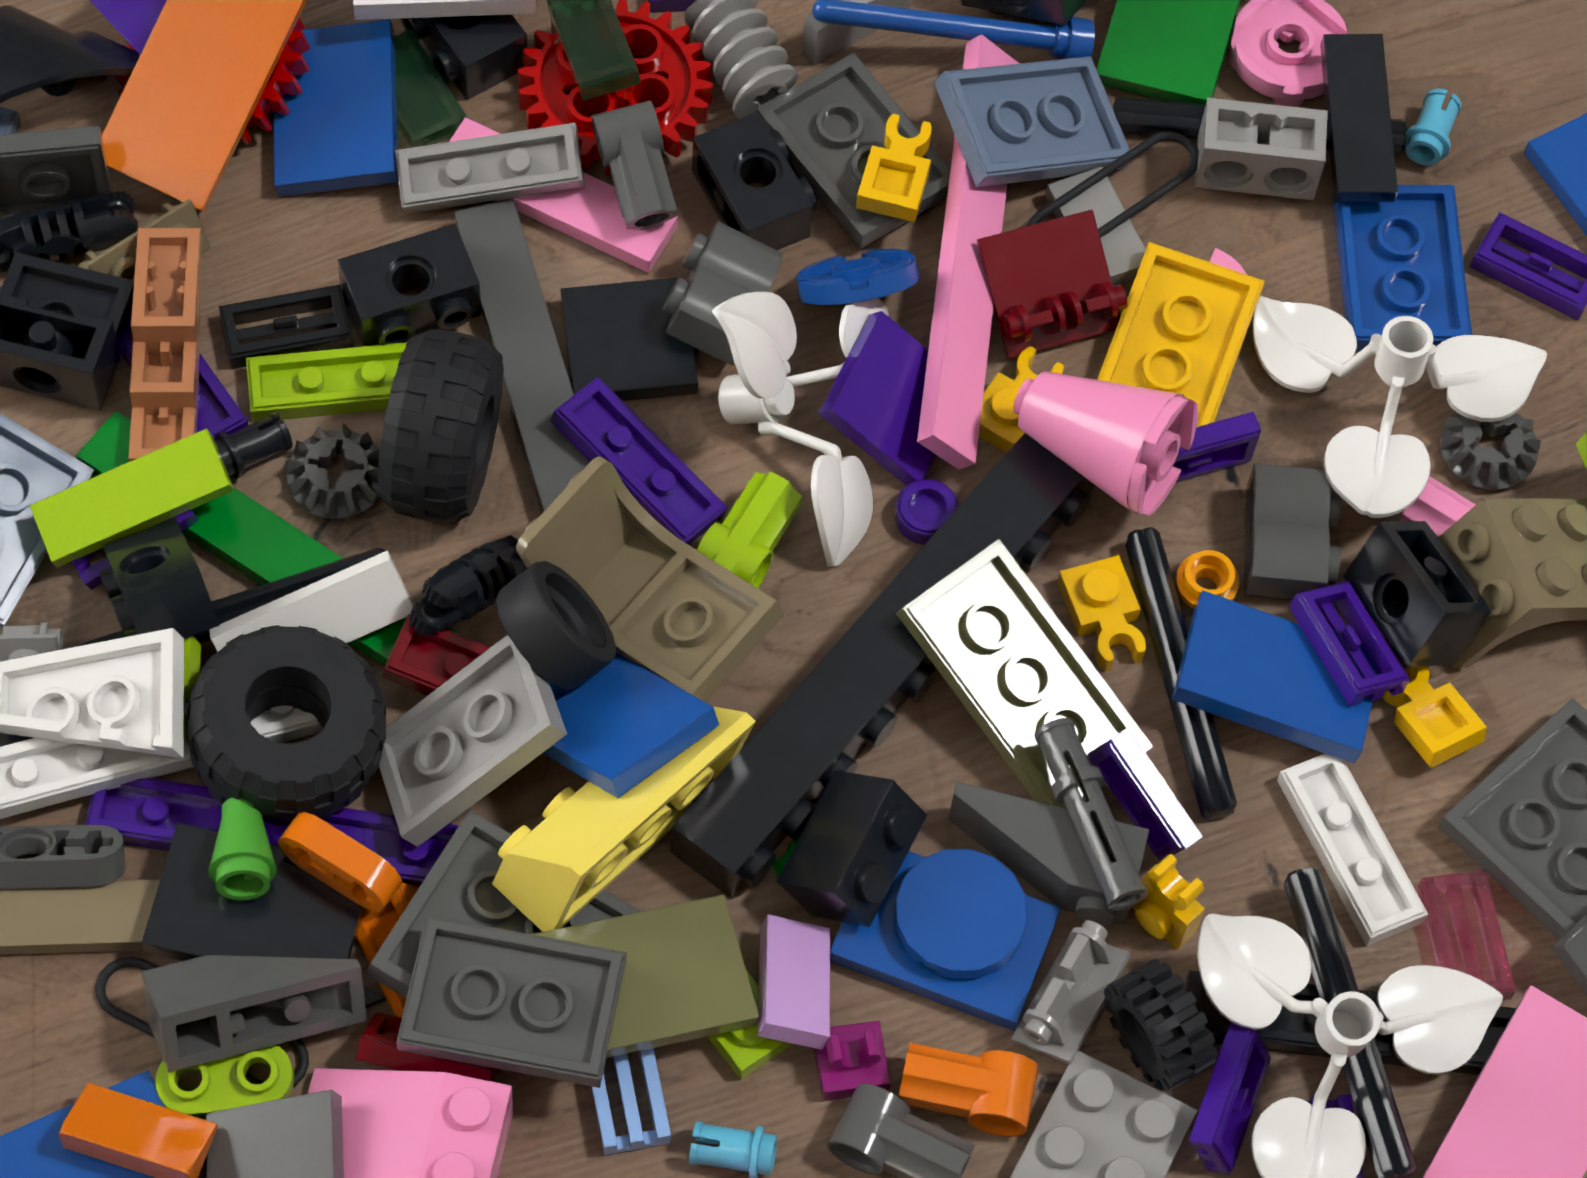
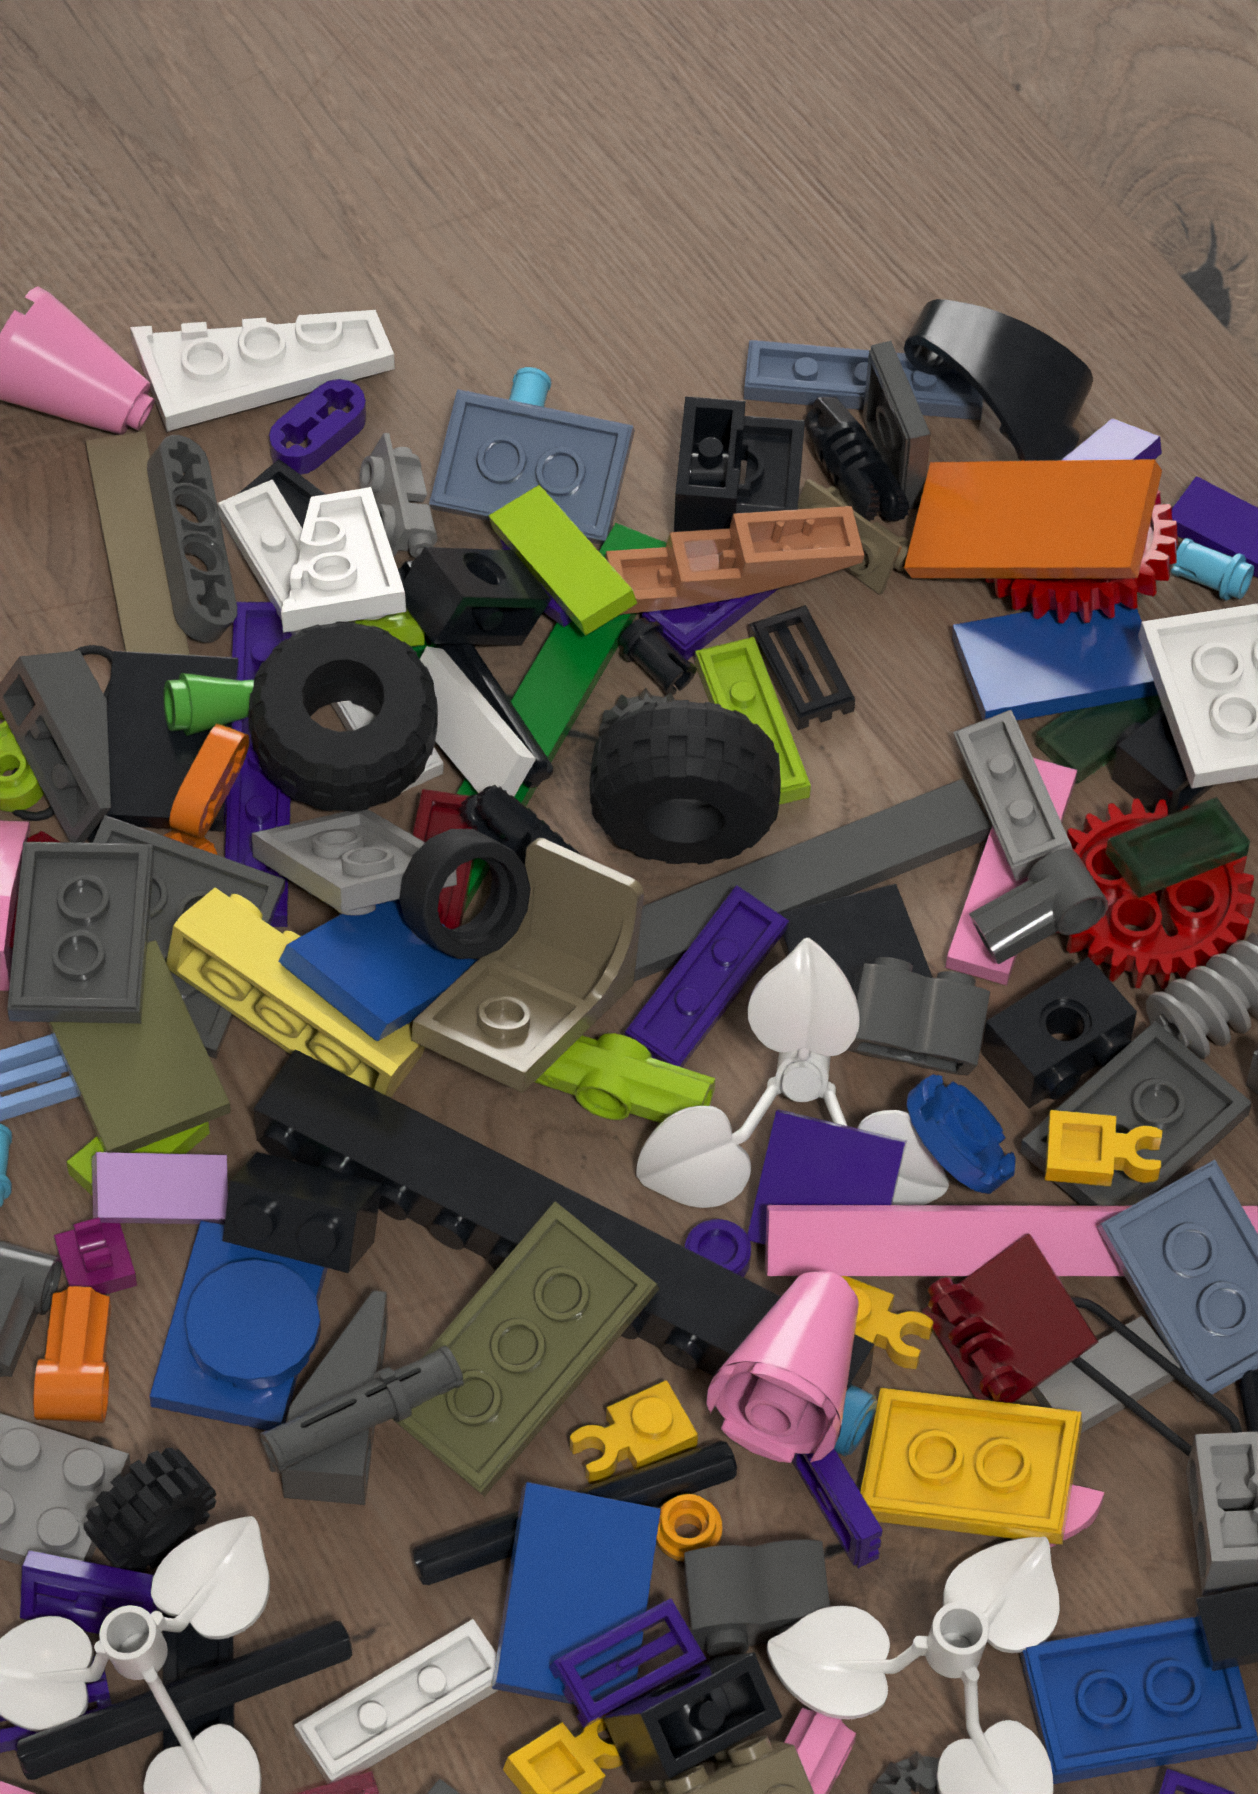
camera: 85 degrees right, 5 degrees down
black brick [337,224,481,346] -> none
light grey hinge [1011,920,1131,1065] -> none
tile [1088,728,1203,861] -> none
yellow plate [1131,854,1205,950] -> none

